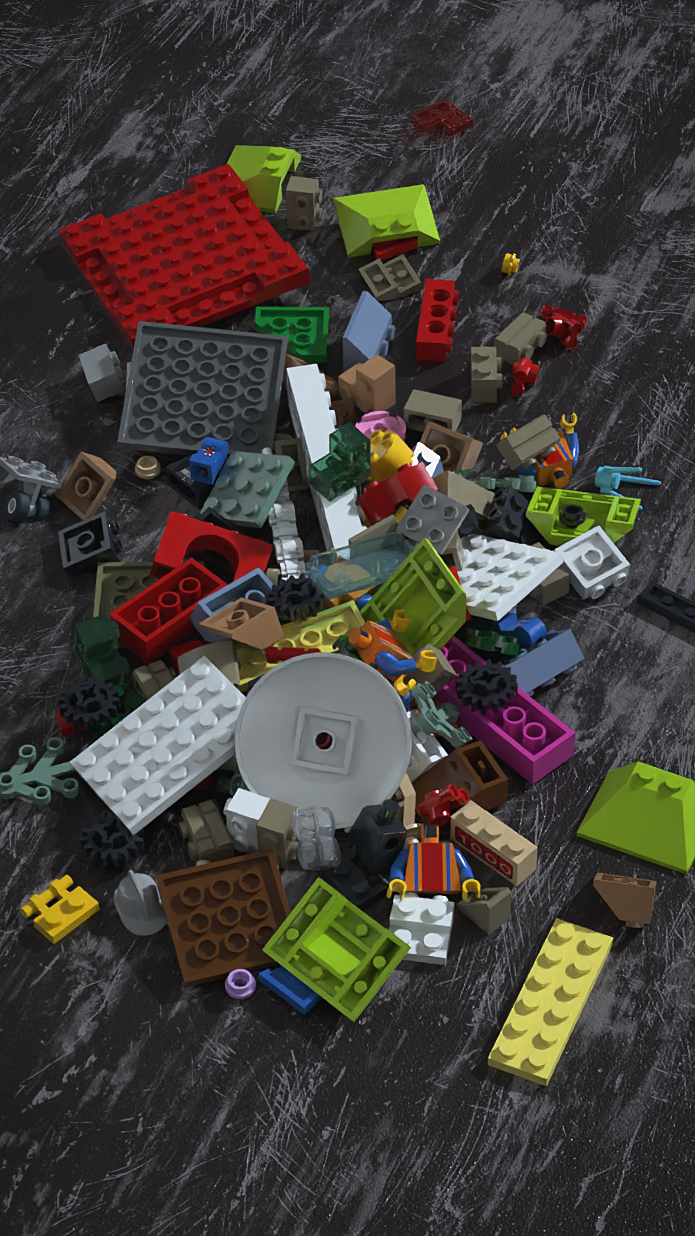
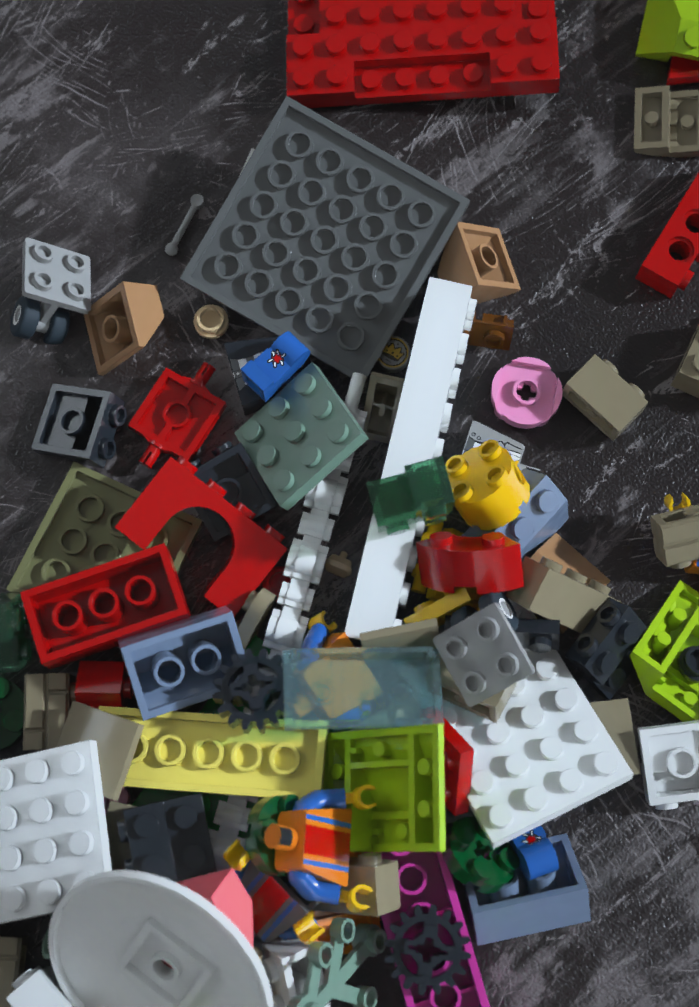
camera: 25 degrees right, 30 degrees up
light grey brick [79,344,125,402] -> none
medium nougat slope [199,597,284,650] -> none
green plate [255,307,329,363] -> none
red axle [265,647,321,664] -> none
medium nougat brick [338,355,396,413] -> none
sand blue slope [343,291,395,373] -> none
medium nougat slope [420,421,483,473] -> none
sand green plant [456,469,536,492] -> none
none -> red plate [128,362,227,469]
none -> light grey hinge [165,194,204,256]

